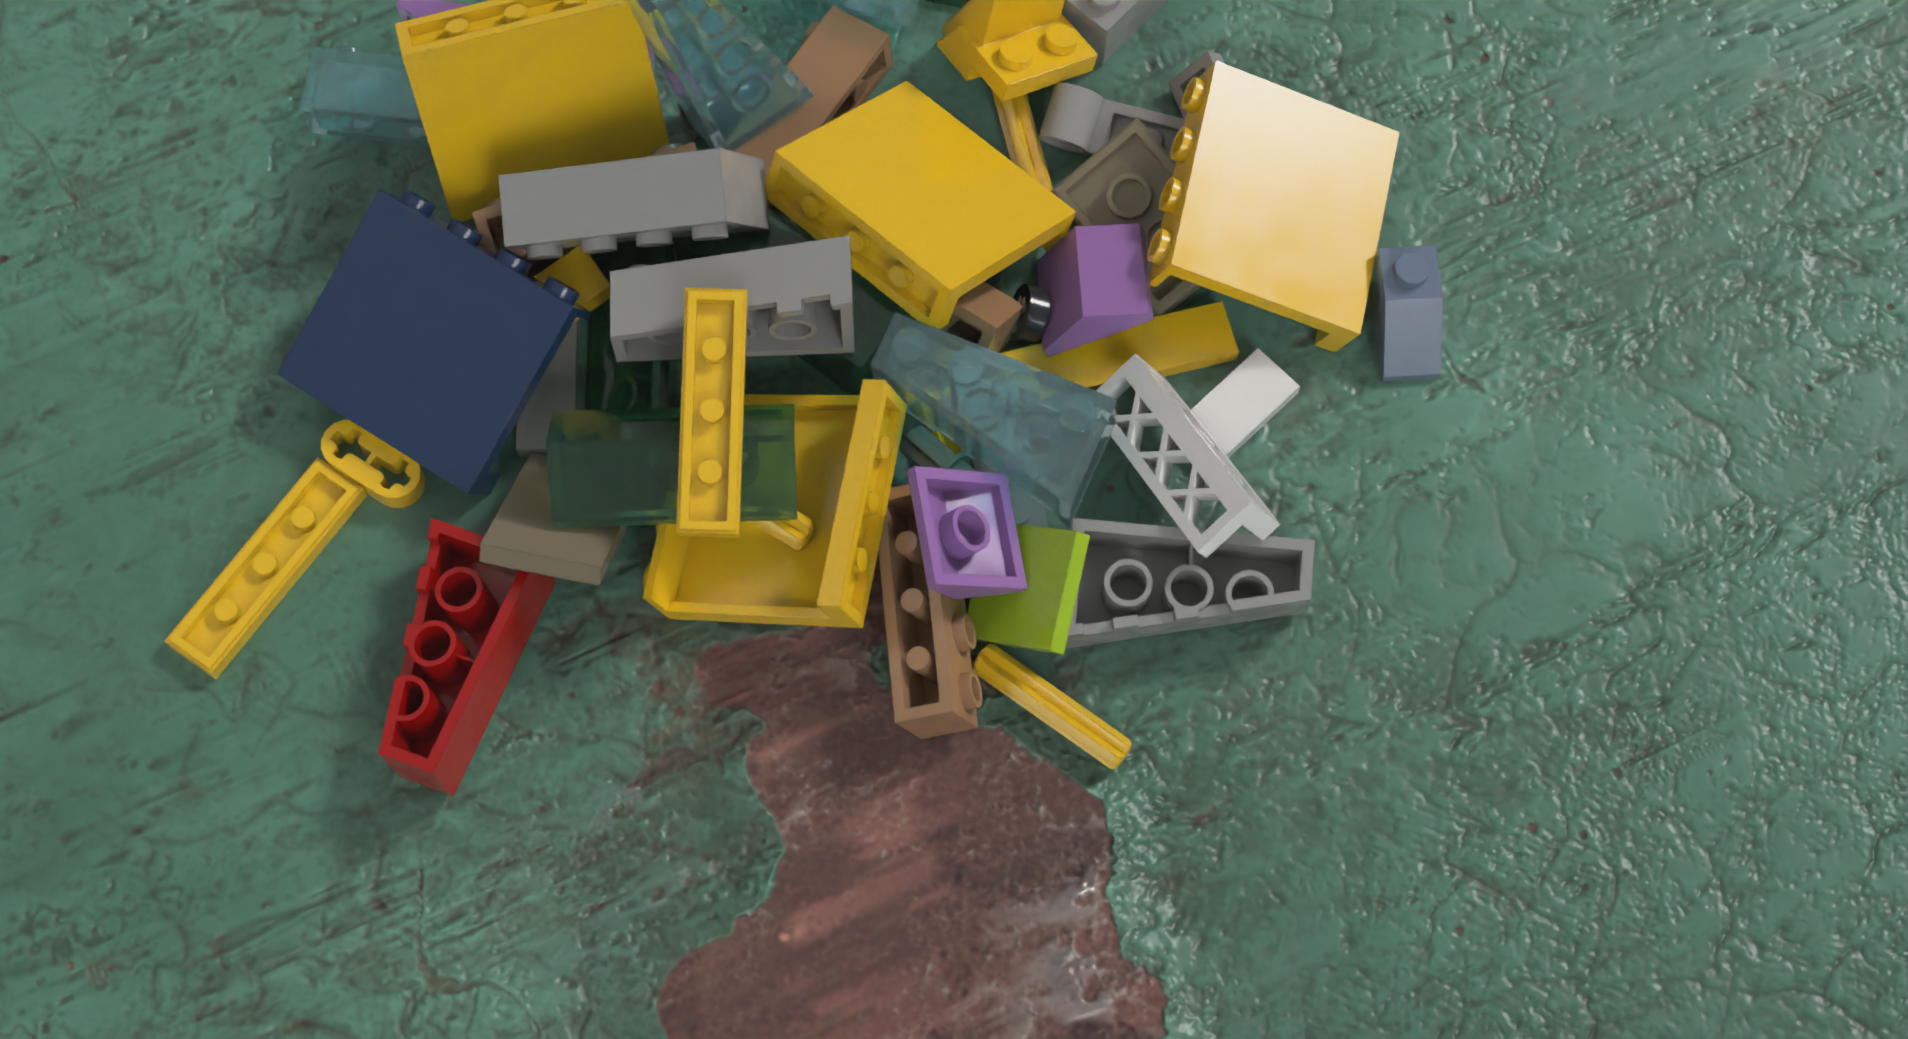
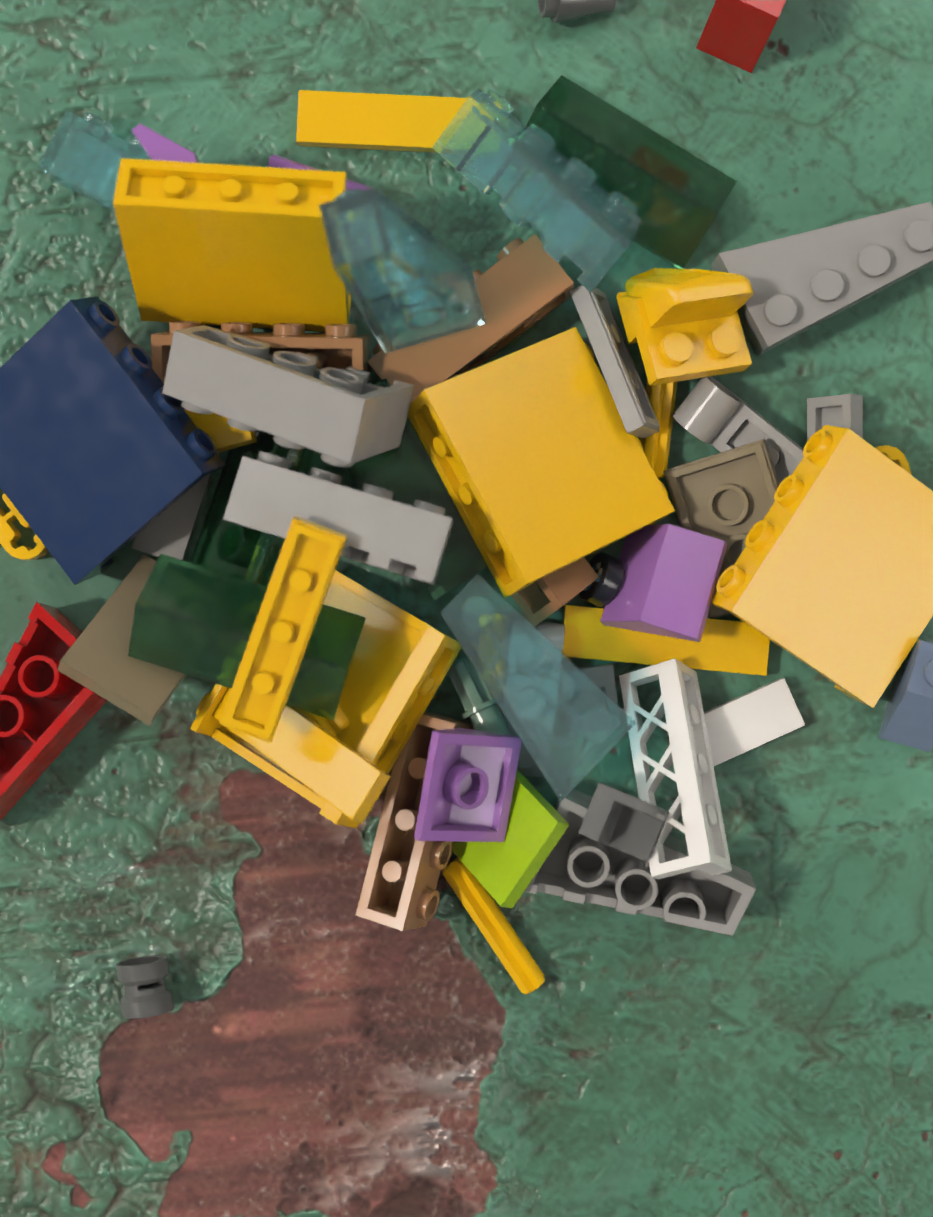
camera: 20 degrees right, 20 degrees up
none -> dark grey wheel [115,955,174,1019]
none -> yellow tile [212,678,391,823]
none -> light grey tile [570,283,660,439]
none -> dark grey panel [578,783,669,861]

